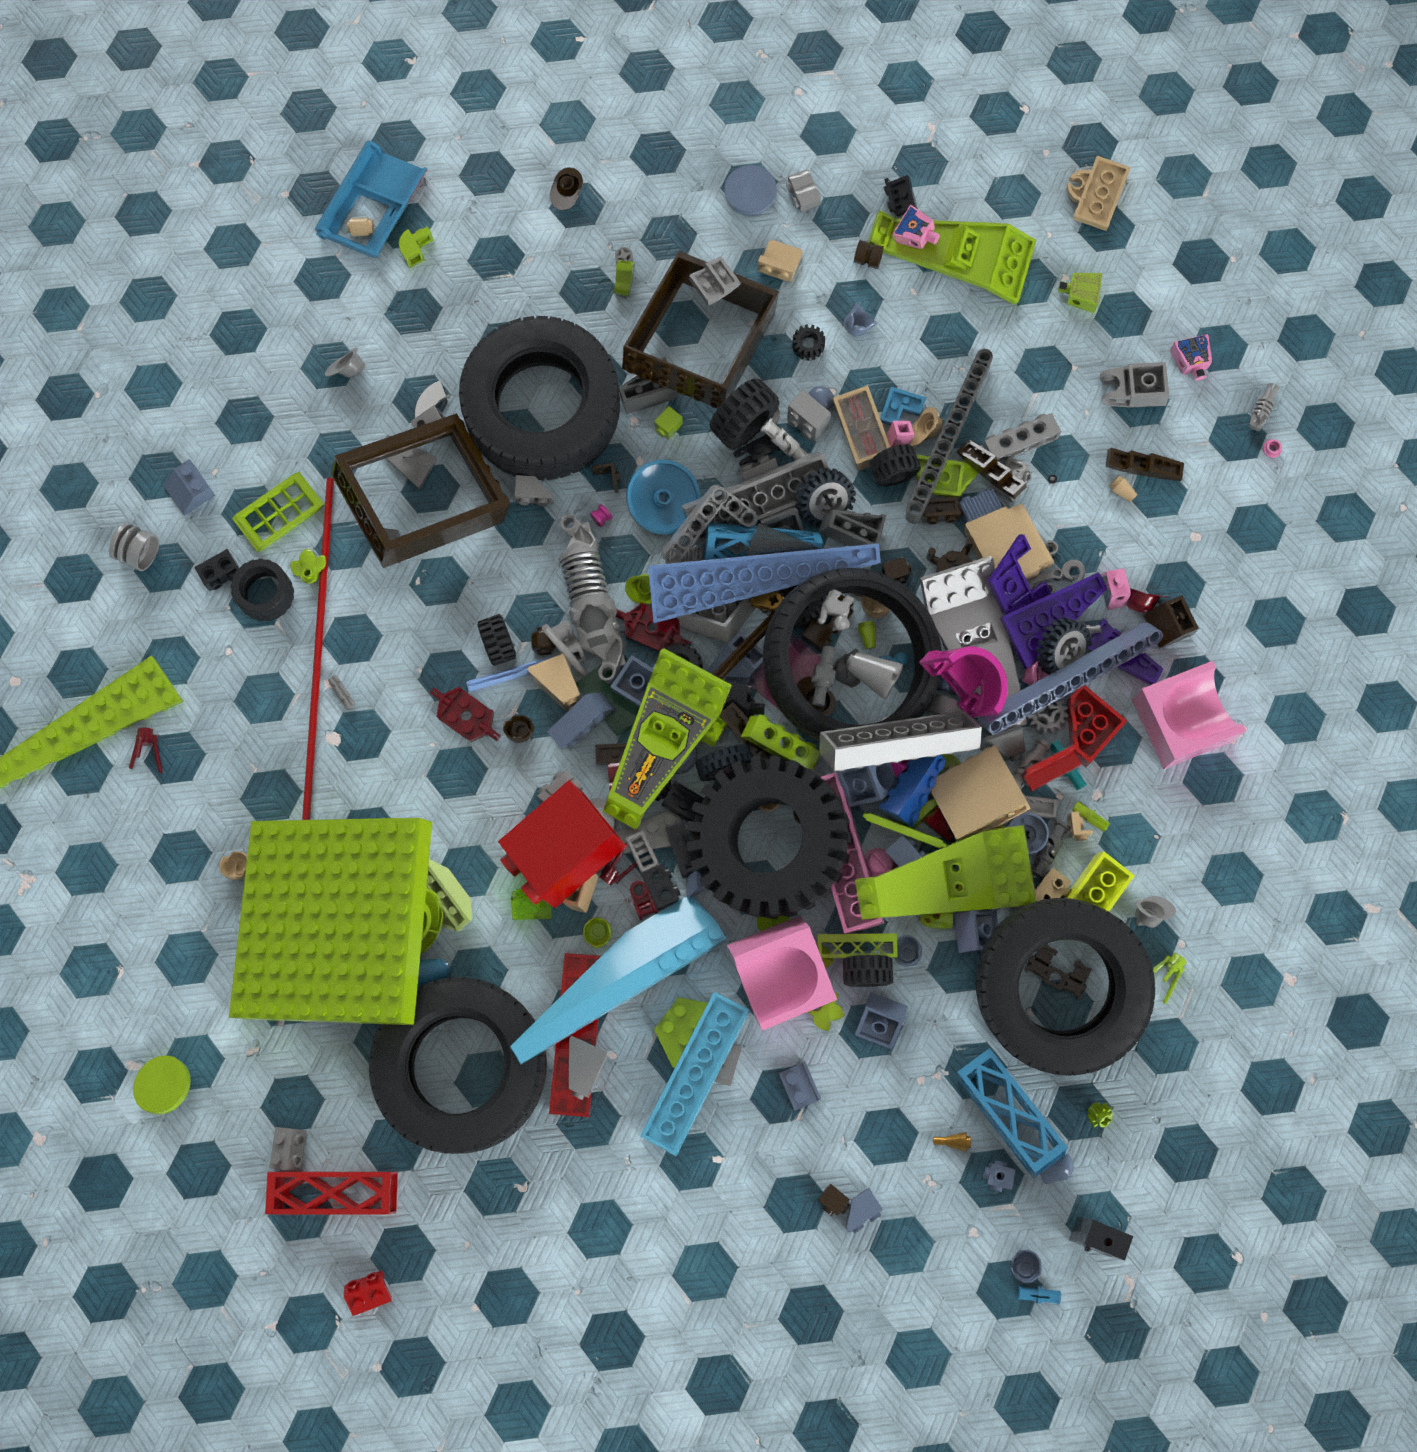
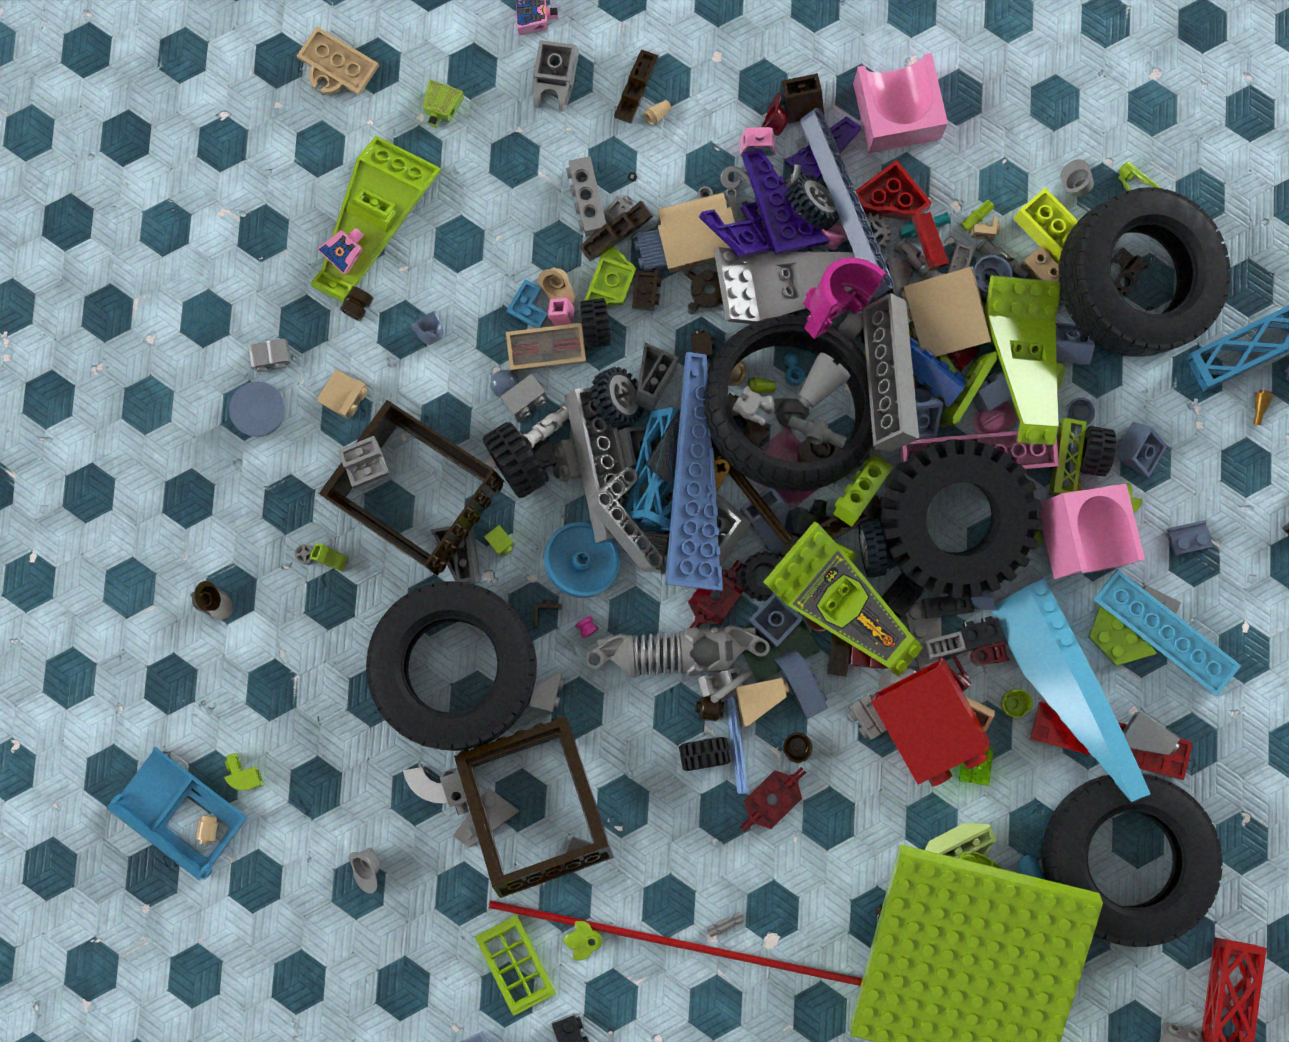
camera: 80 degrees left, 5 degrees up
black tyre [230,559,294,621] -> none
lime piece [625,574,652,604] -> none
black tyre [792,324,825,361] -> none
black bracket [884,175,918,217] -> none
dark grey beam [905,348,993,524] -> none
lime gear [1087,1102,1113,1127] -> none

